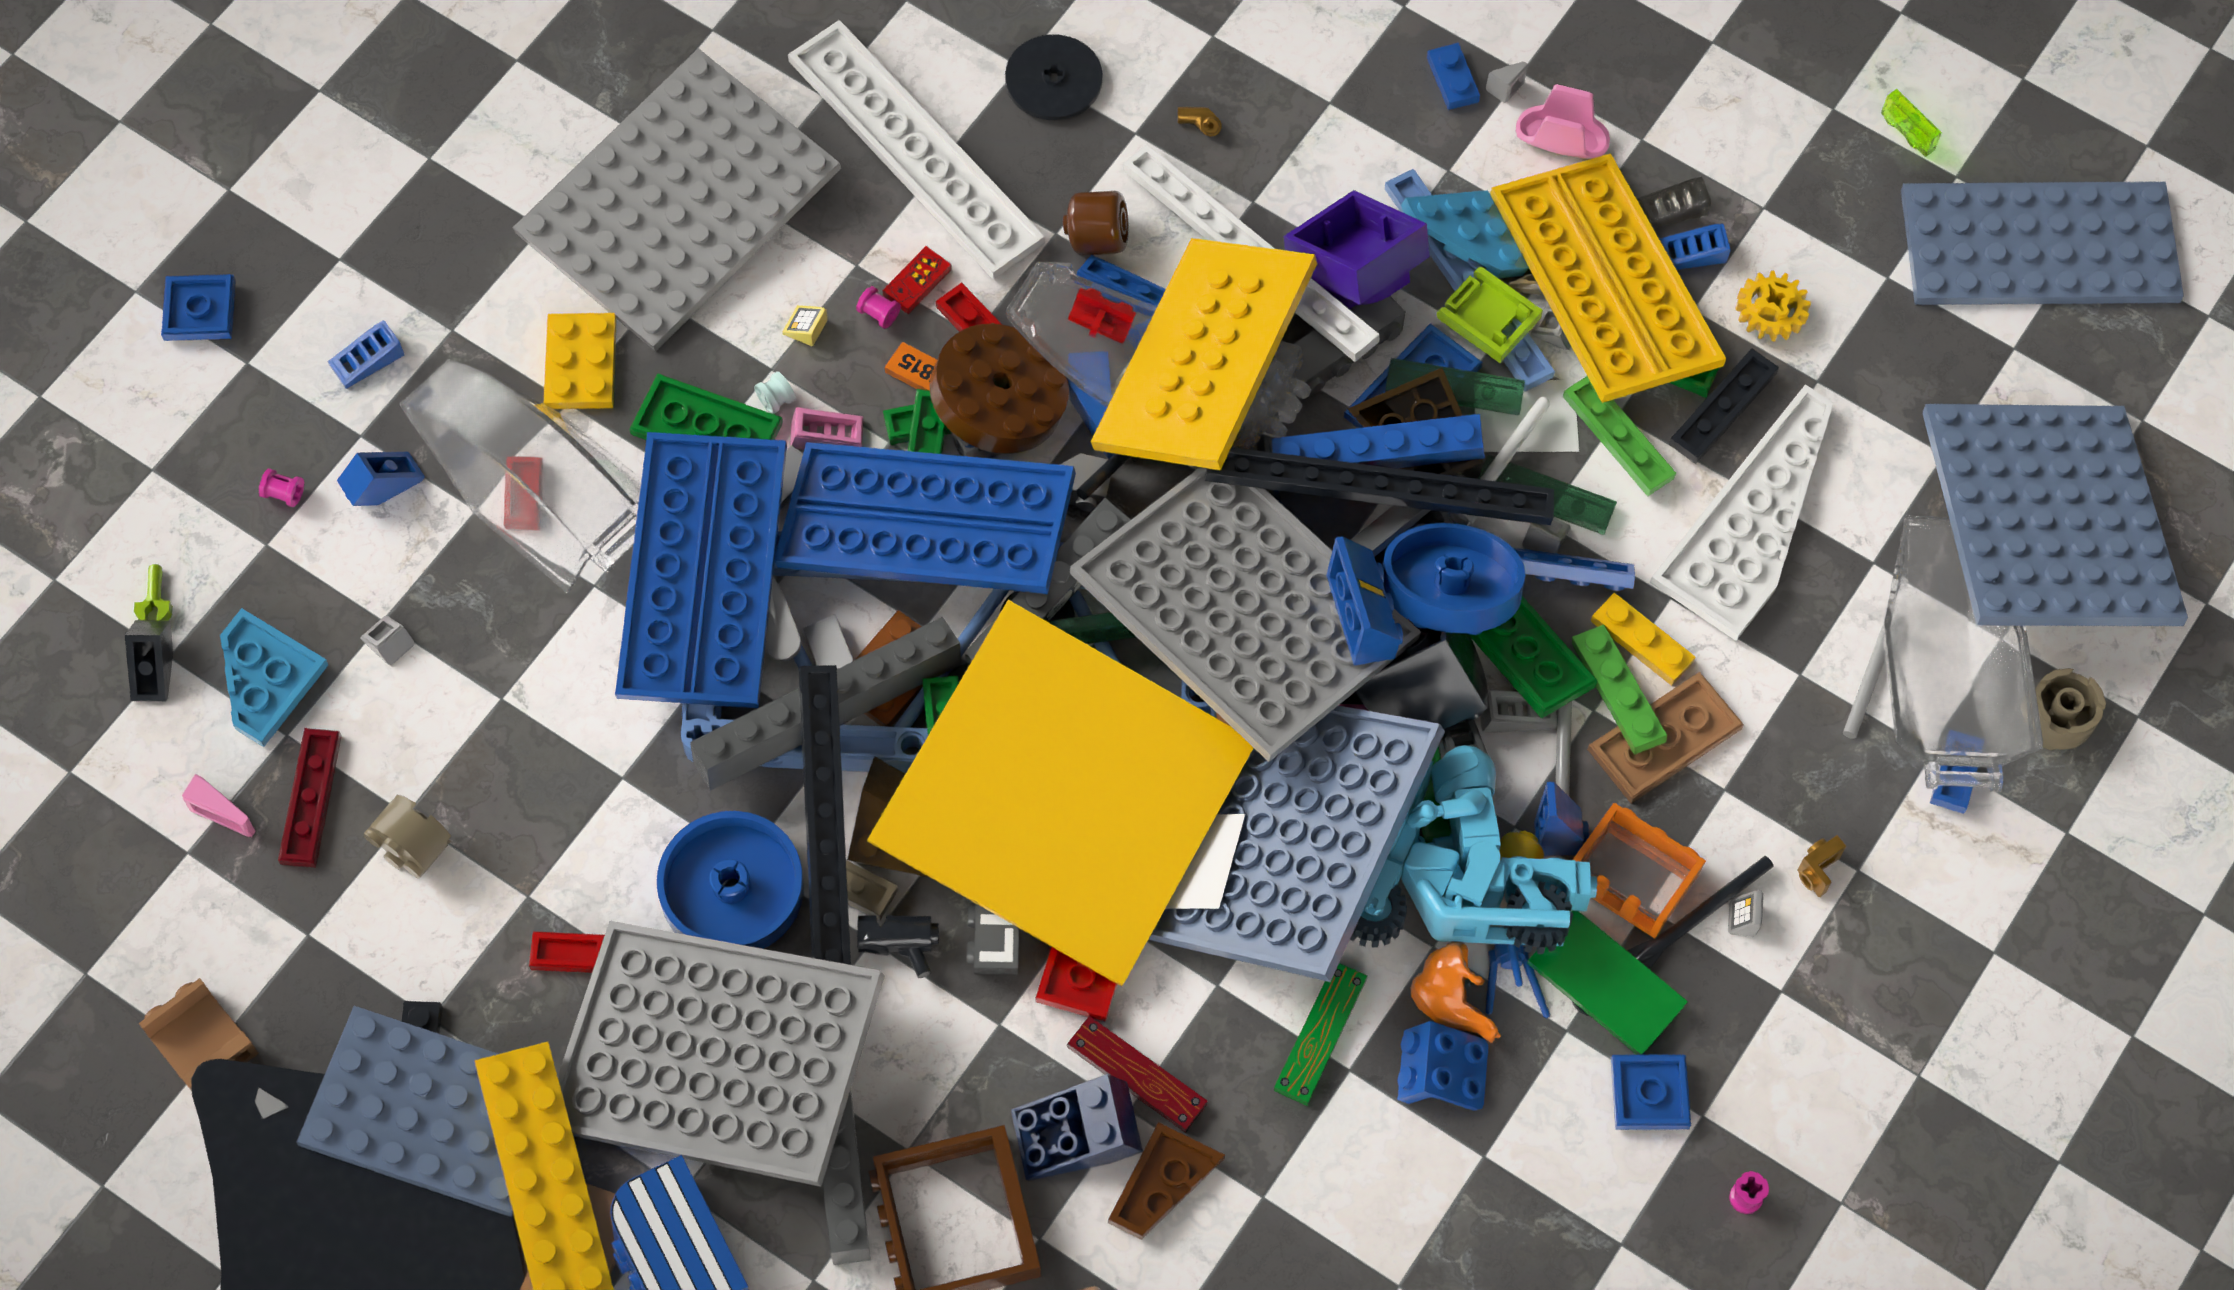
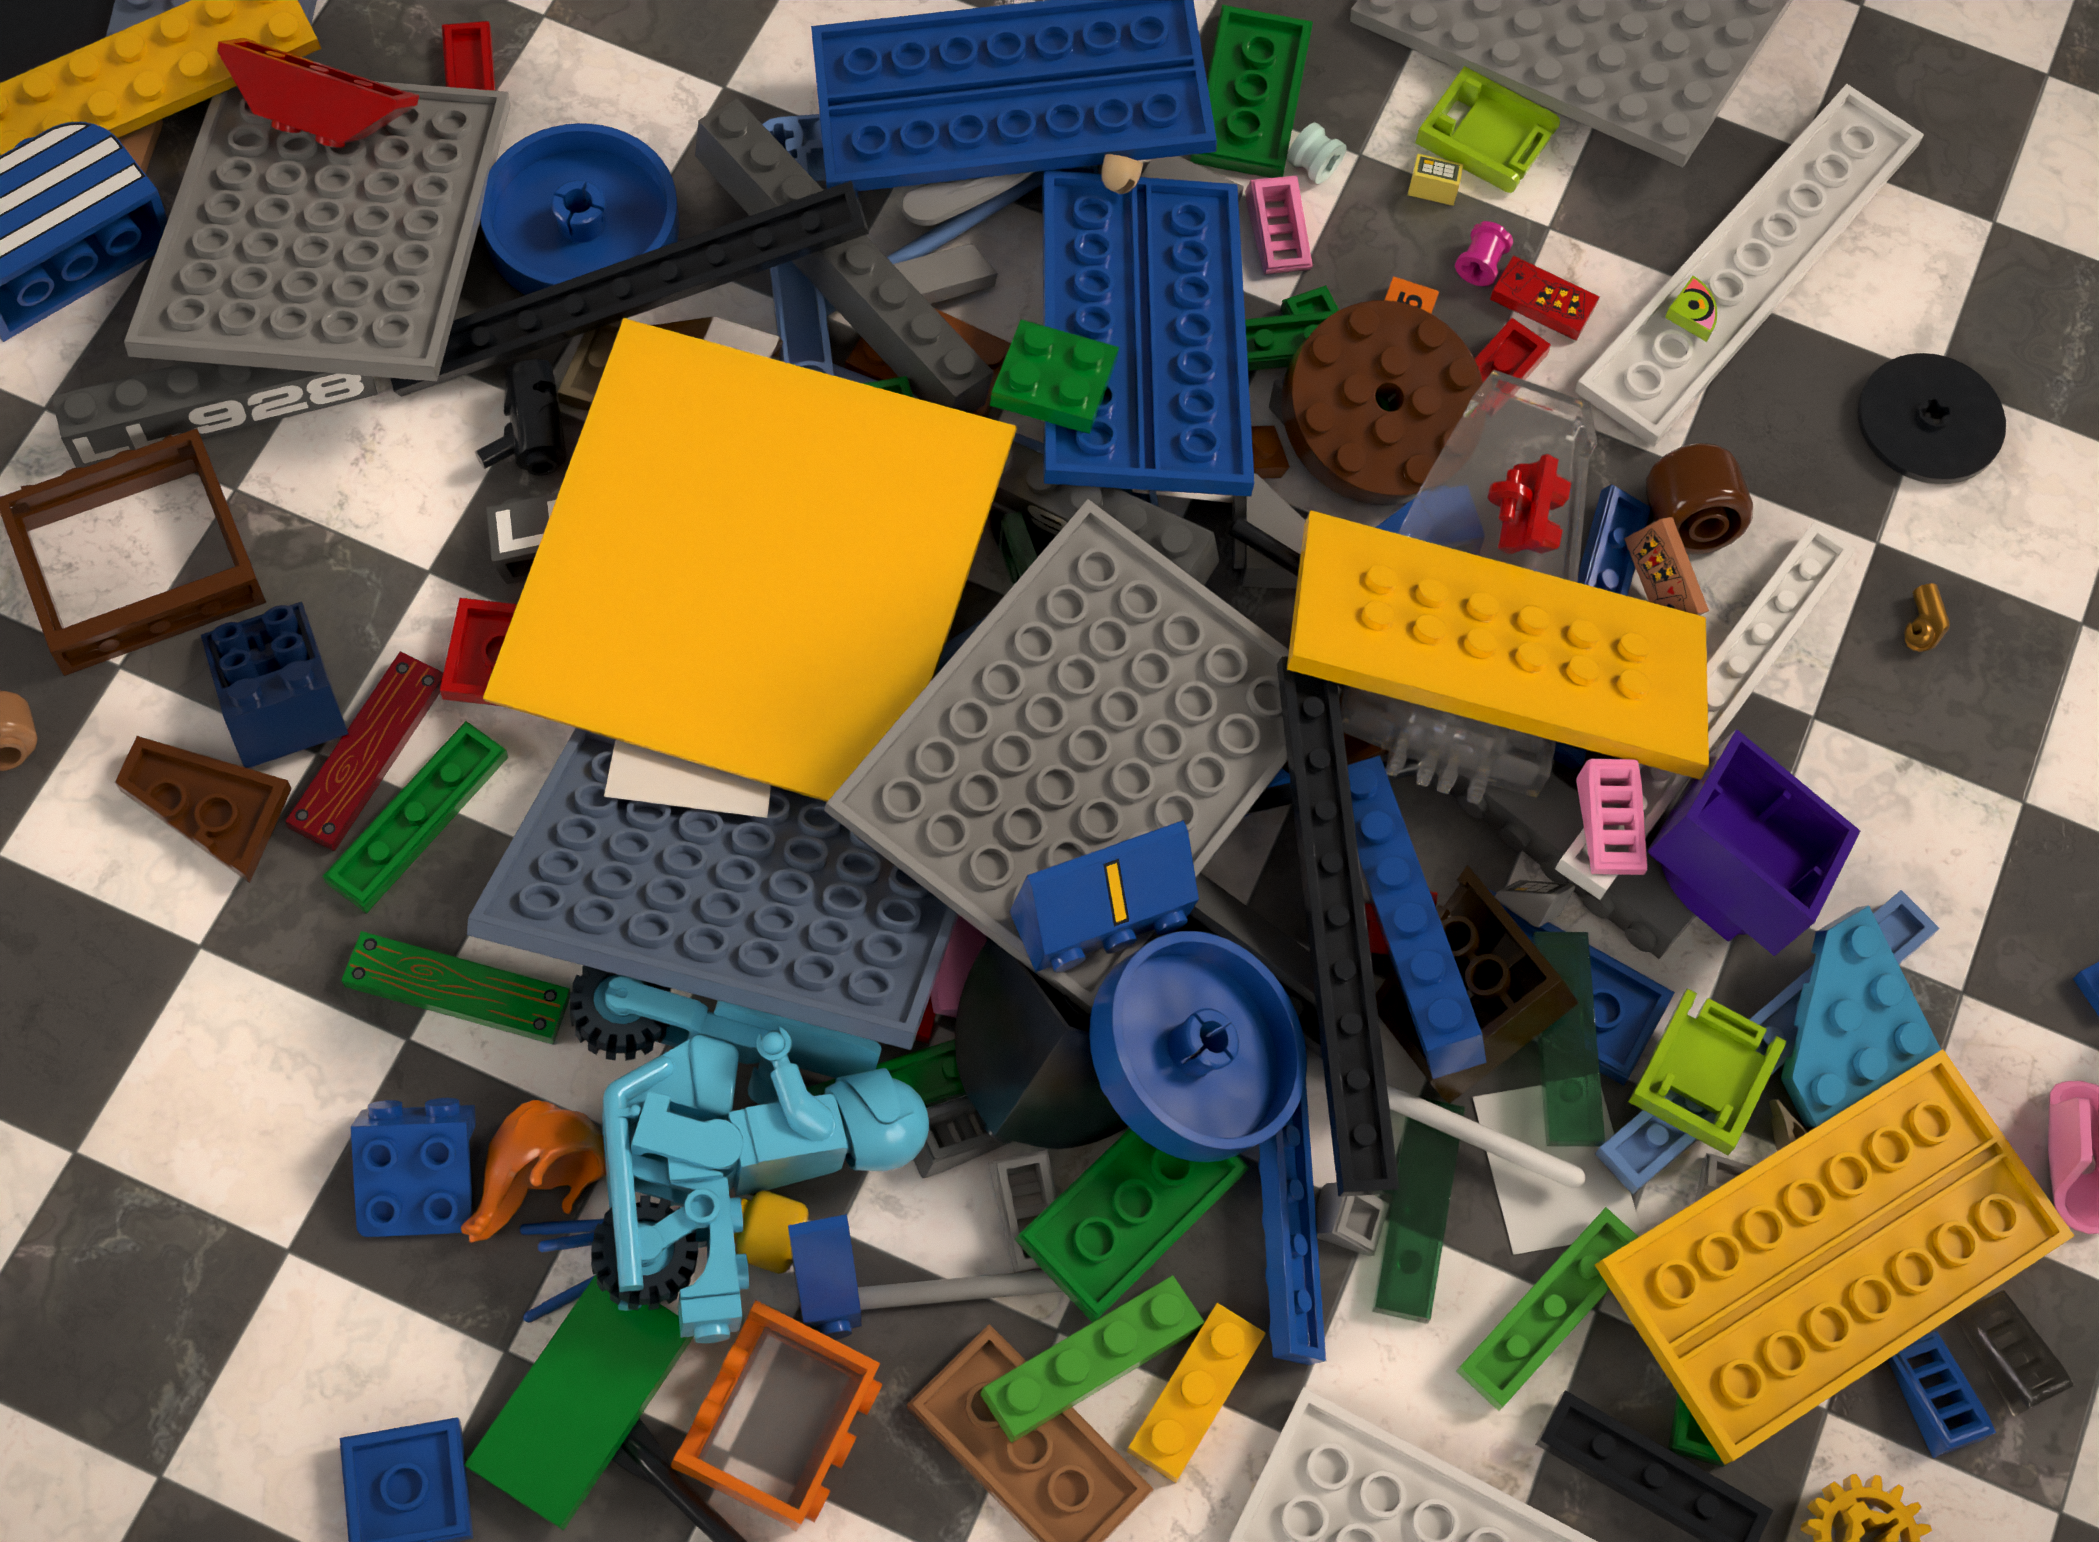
camera: 75 degrees right, 0 degrees up
none -> red wedge [217,38,419,148]
none -> green tile [322,721,509,914]
none -> green plate [990,319,1119,434]
none -> tan hinge [1101,154,1143,194]
none -> lime container [1415,66,1560,193]
none -> light grey slope [1495,880,1576,928]
none -> bright pink slope [1576,759,1647,875]
none -> nougat tile [1624,517,1709,616]
none -> lime tile [1665,276,1717,342]

